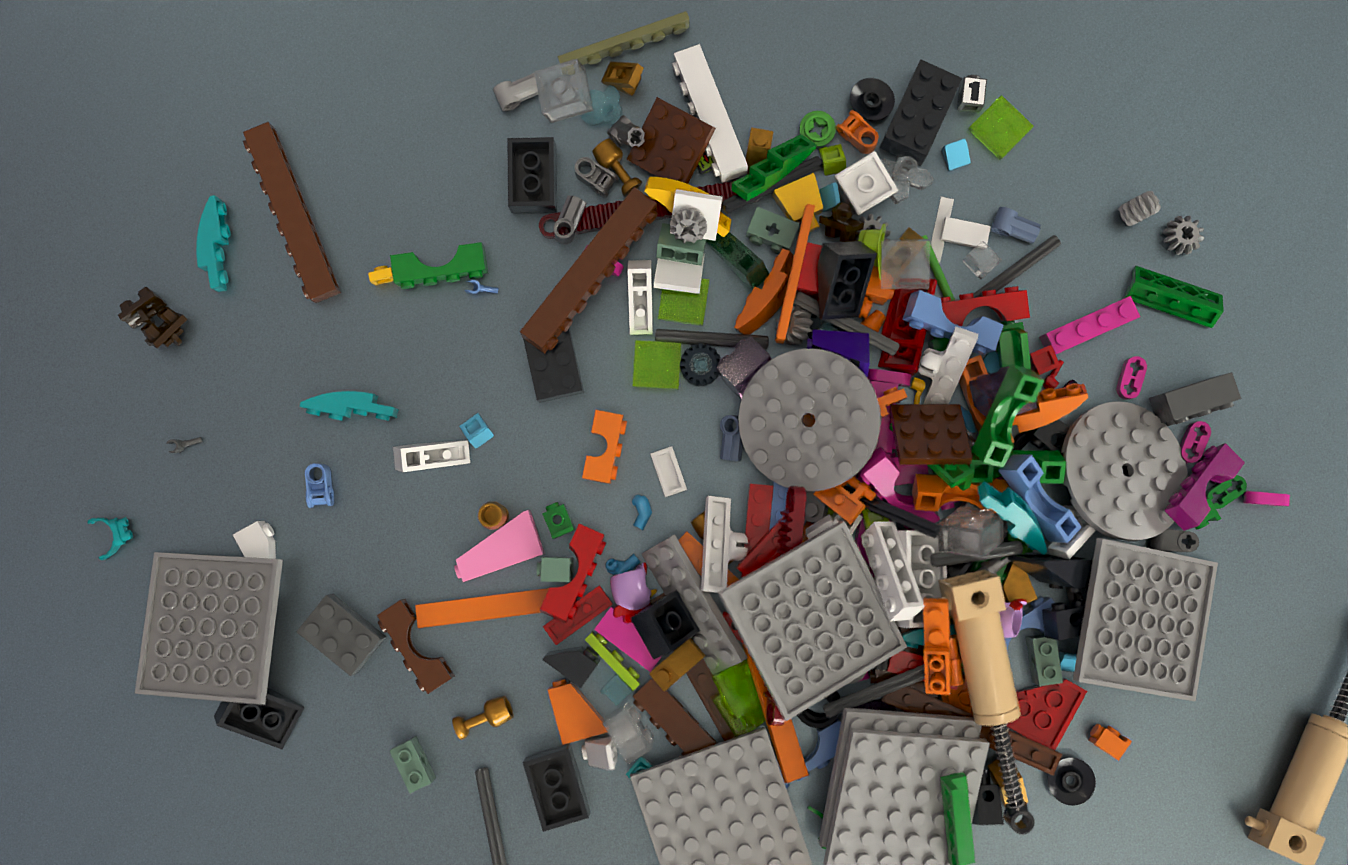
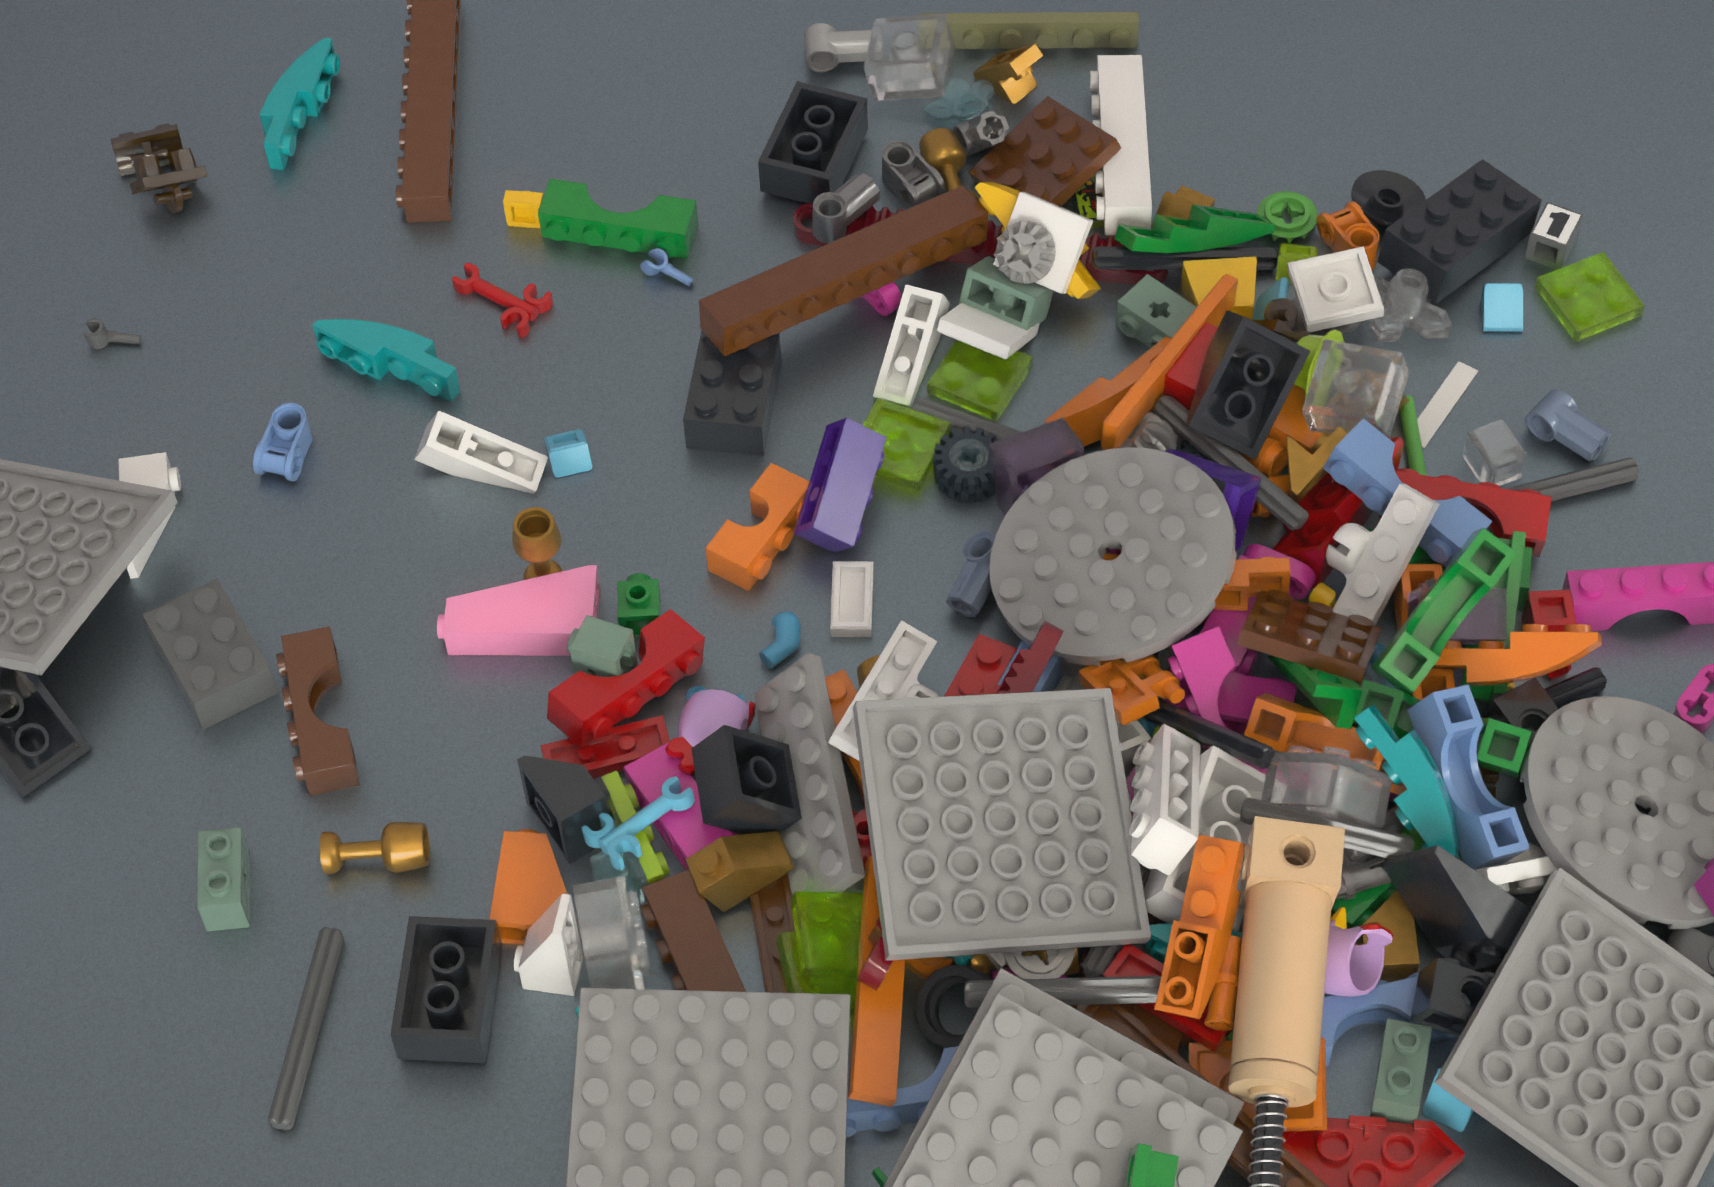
camera: 20 degrees right, 30 degrees down
orange tile [415,588,549,628] -> none
clear green slope [706,232,769,290] -> none
white tile [940,217,991,250] -> none
none -> red bar [452,263,553,338]
none -> medium azure bar [581,776,695,871]
none -> brick [793,418,886,553]
none -> pearl gold slope [1287,426,1348,504]

